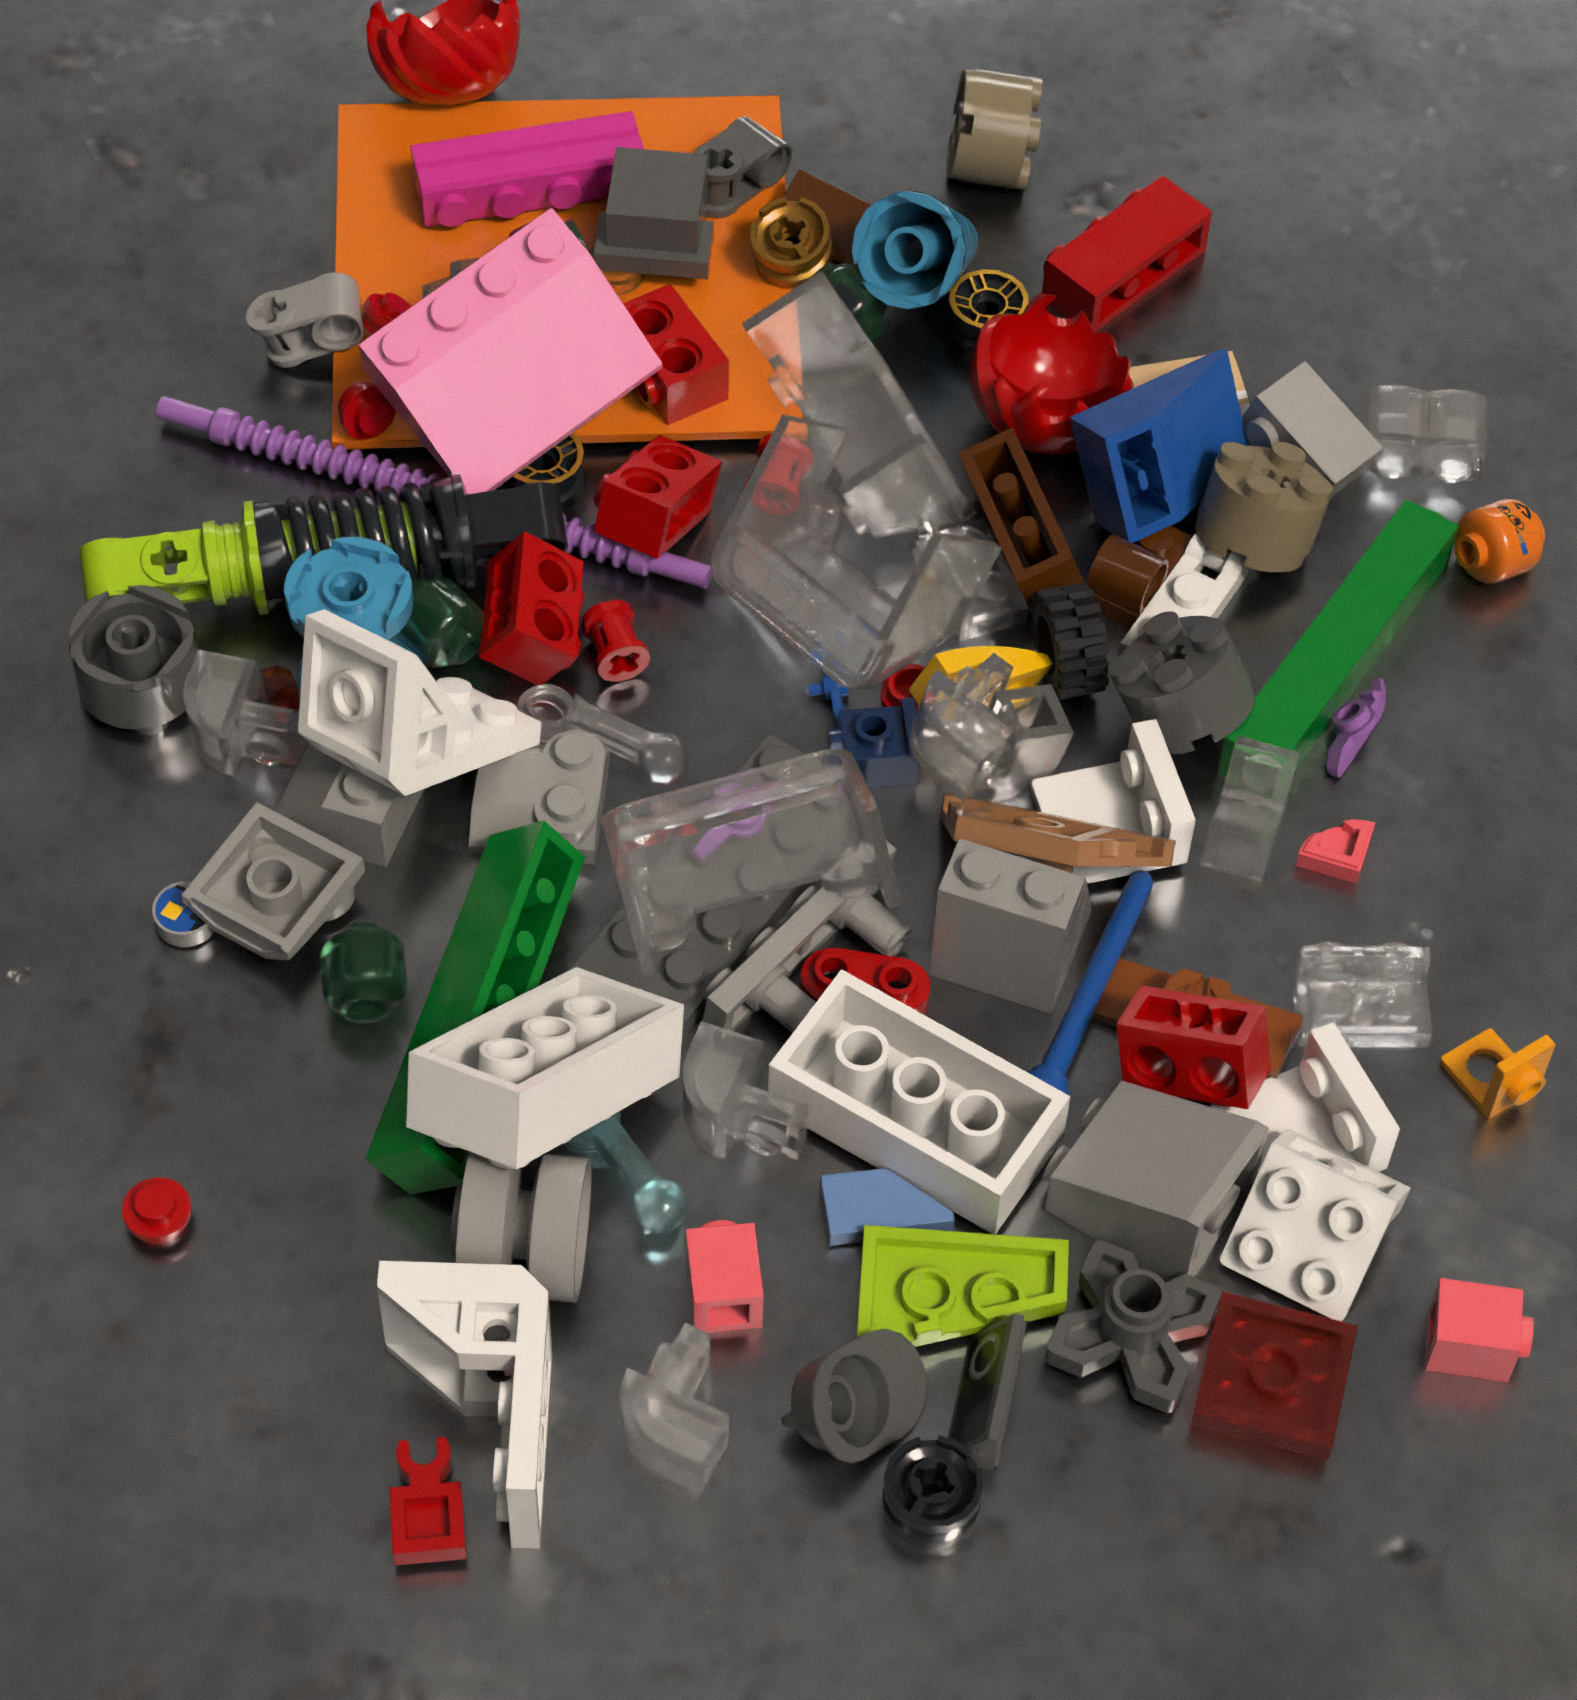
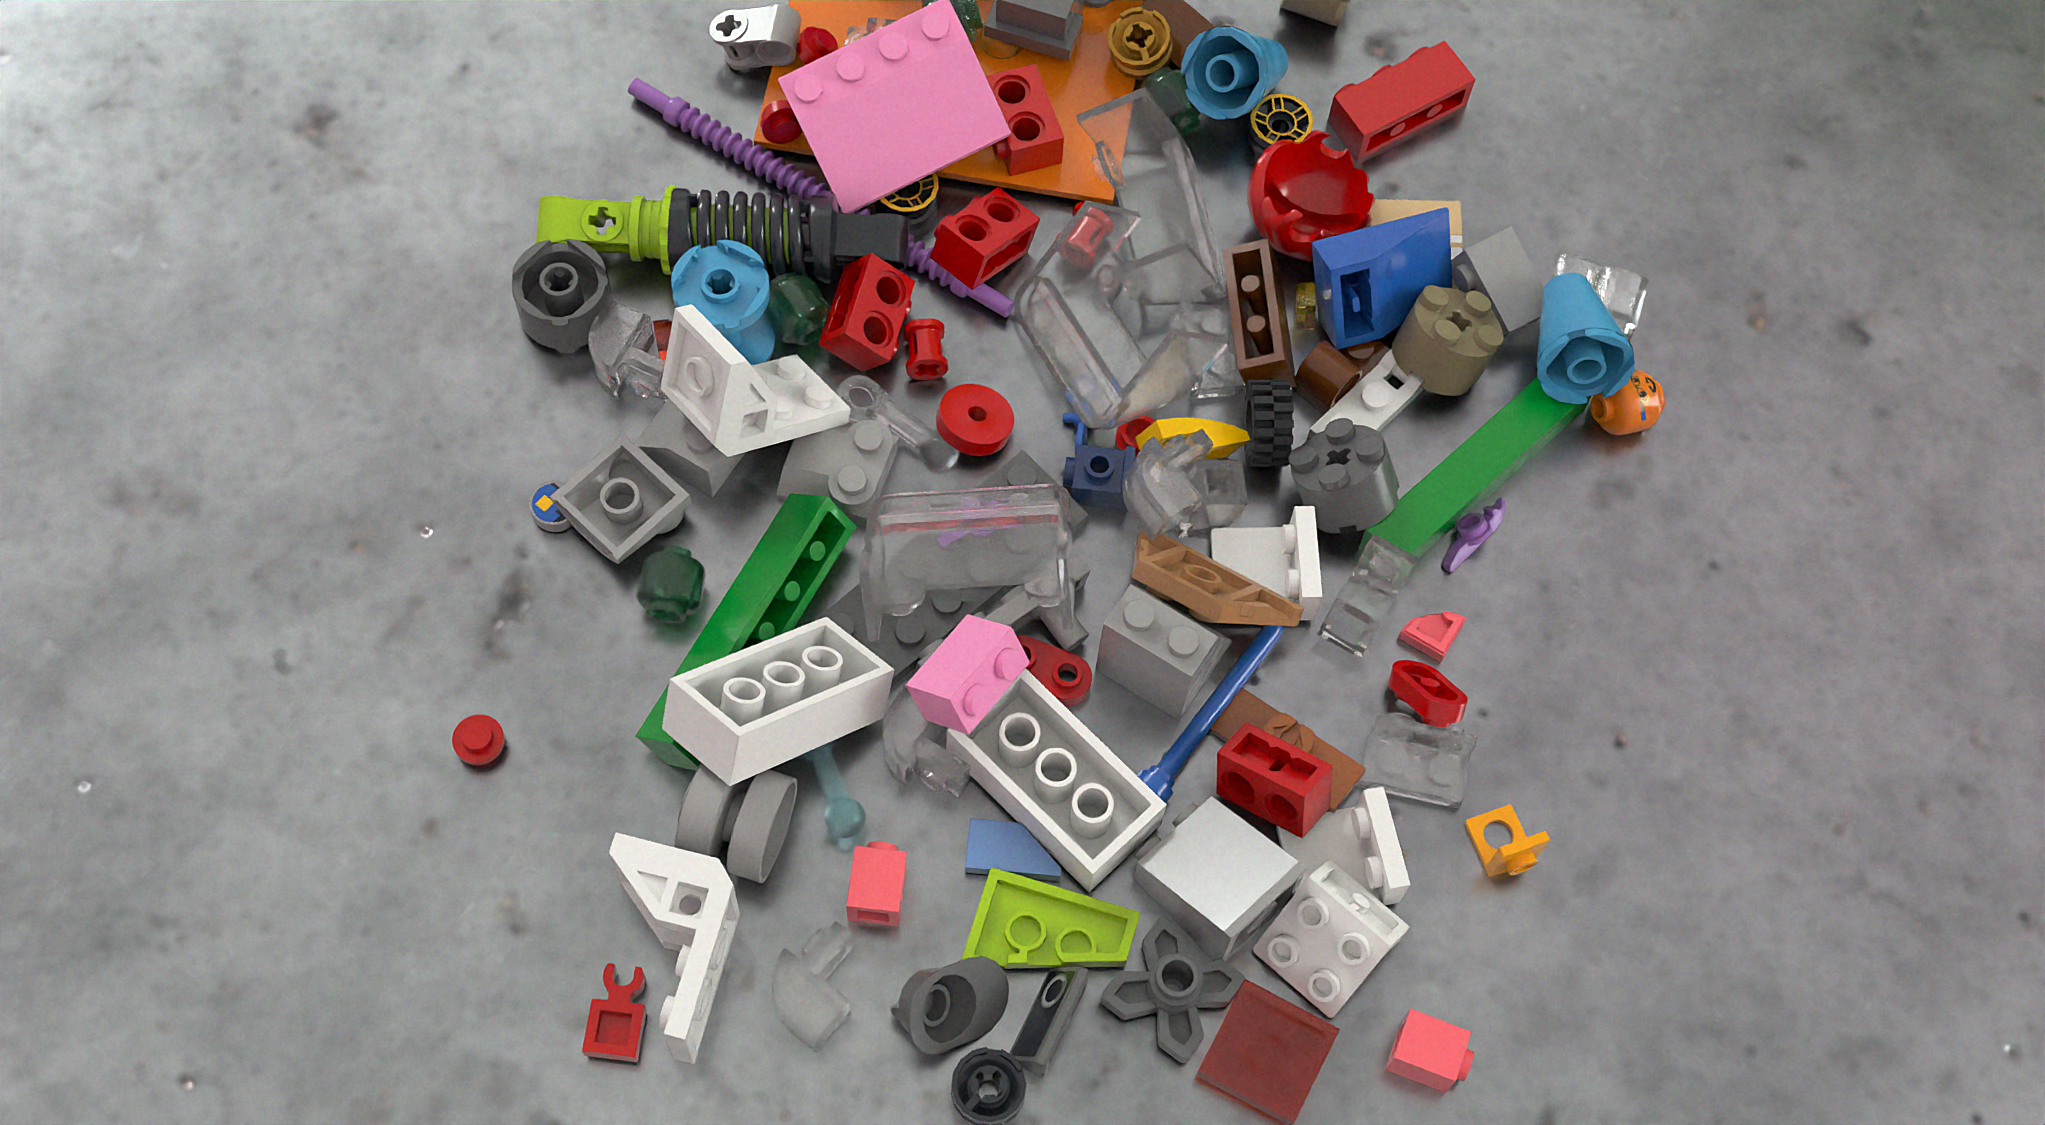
camera: 10 degrees right, 10 degrees up
none -> bright pink brick [906,614,1030,735]
none -> red piece [936,384,1015,456]
none -> clear yellow tile [1294,282,1316,329]
none -> red plate [1388,660,1468,728]
none -> dark azure cone [1536,273,1635,404]

